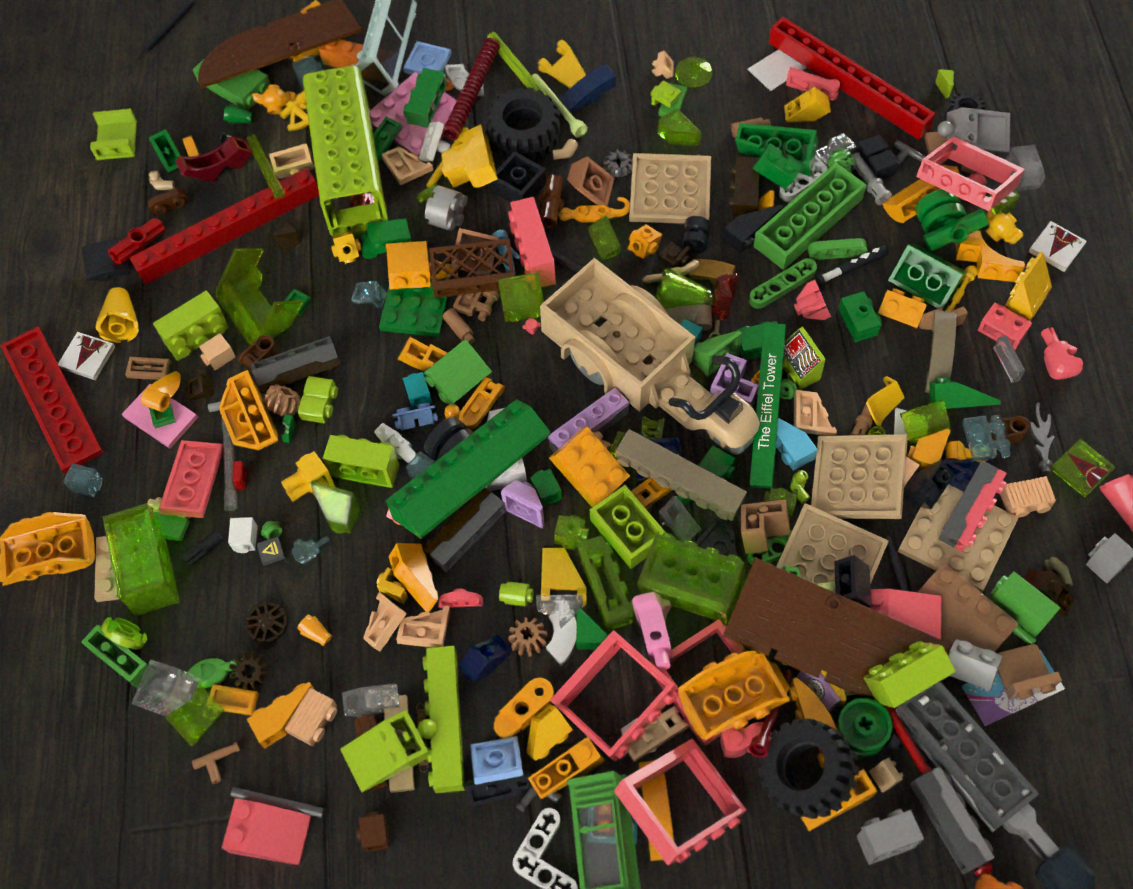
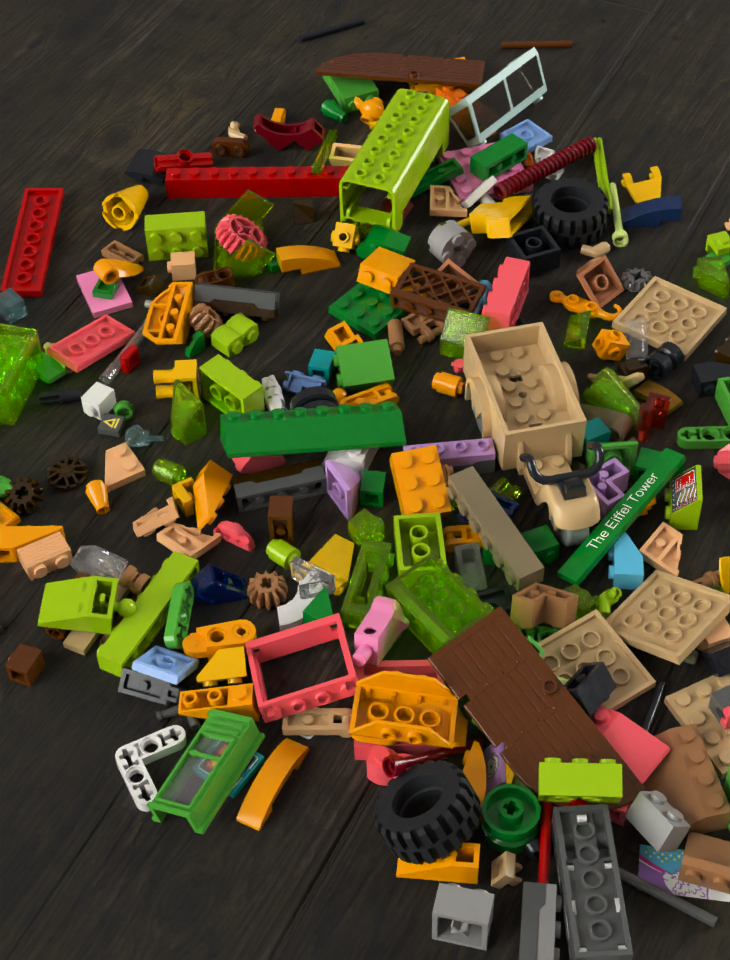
camera: 30 degrees right, 15 degrees down
white tile [58,332,115,380] -> none
lime panel [90,109,137,160] -> none
green slope [148,129,181,173] -> none
clear light blue bracket [351,281,387,308] -> none
reddish brown piece [538,174,564,229] -> none
coral window [614,739,747,865] -> none
bright green plate [780,379,797,399] -> none
none -> light nougat wing [105,442,146,492]
none -> medium nougat wheel [118,565,151,597]
none -> clear neon green brick [152,459,187,486]
none -> bright green beam [164,582,194,650]
none -> coral gear [215,214,268,262]
none -> reddish brown brick [268,495,296,546]
none -> light orange slope [276,245,340,274]
none -> light orange brick [432,372,465,398]
none -> dark grey bar [618,866,718,928]
none -> clear tile [625,318,648,360]

